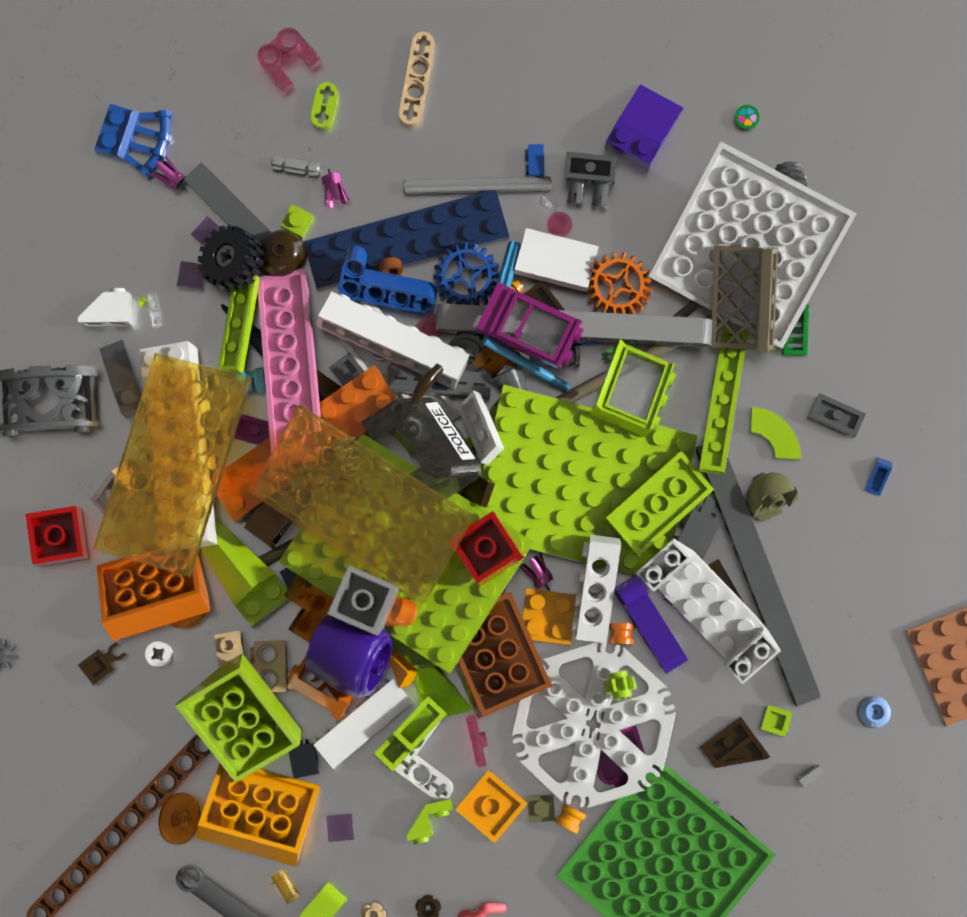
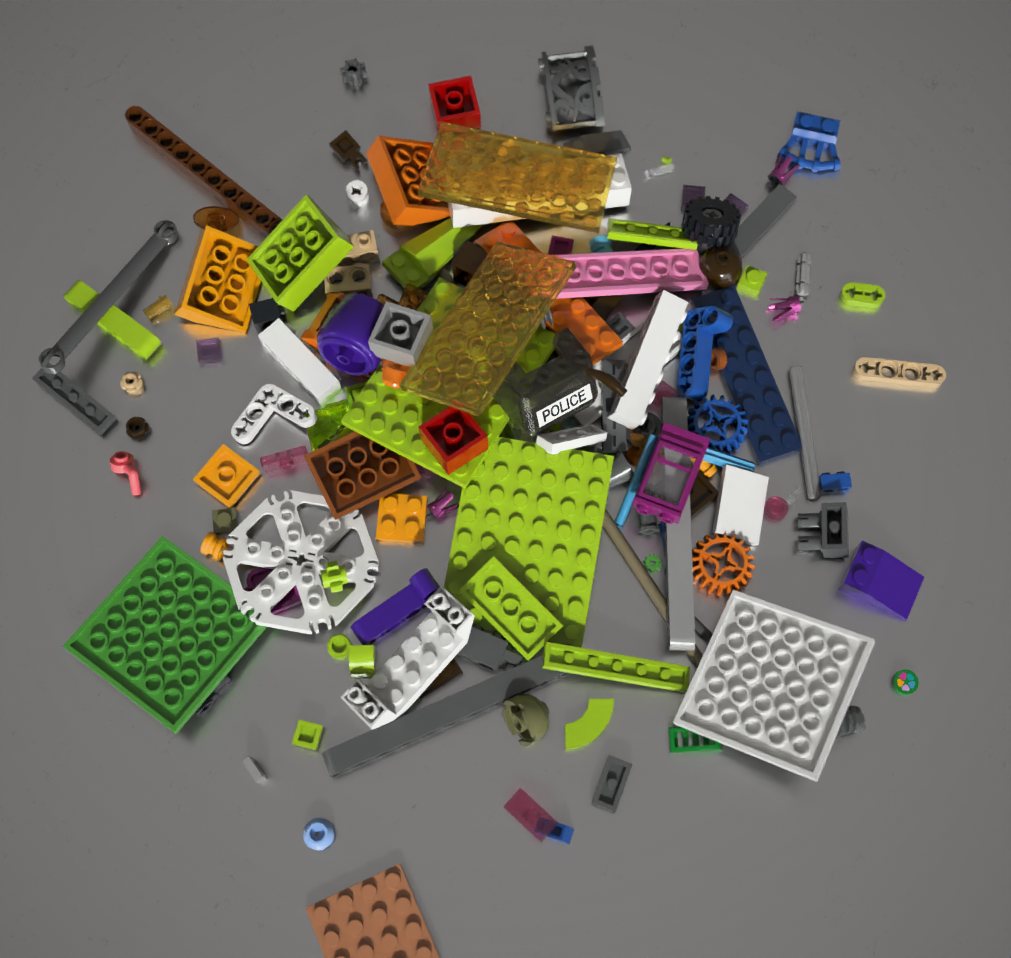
camera: 90 degrees right, 10 degrees down
white slope [78,288,132,327] -> none
clear pink piece [257,28,322,94] -> none
lime slope [373,696,447,773] -> none
light orange piece [389,651,418,688] -> none
lime slope [406,798,453,845] -> none
dark brown tile [451,467,495,508] -> none
white brick [571,534,621,644] -> none
window [590,339,676,438] -> none
orange wheel [609,623,635,645] -> none
dark brown wing [699,717,770,768] -> none
dark tan fence [710,245,778,352] -> none
none -> lime tile [327,634,352,659]
none -> lime brick [349,645,376,679]
none -> clear pink plate [504,788,558,842]

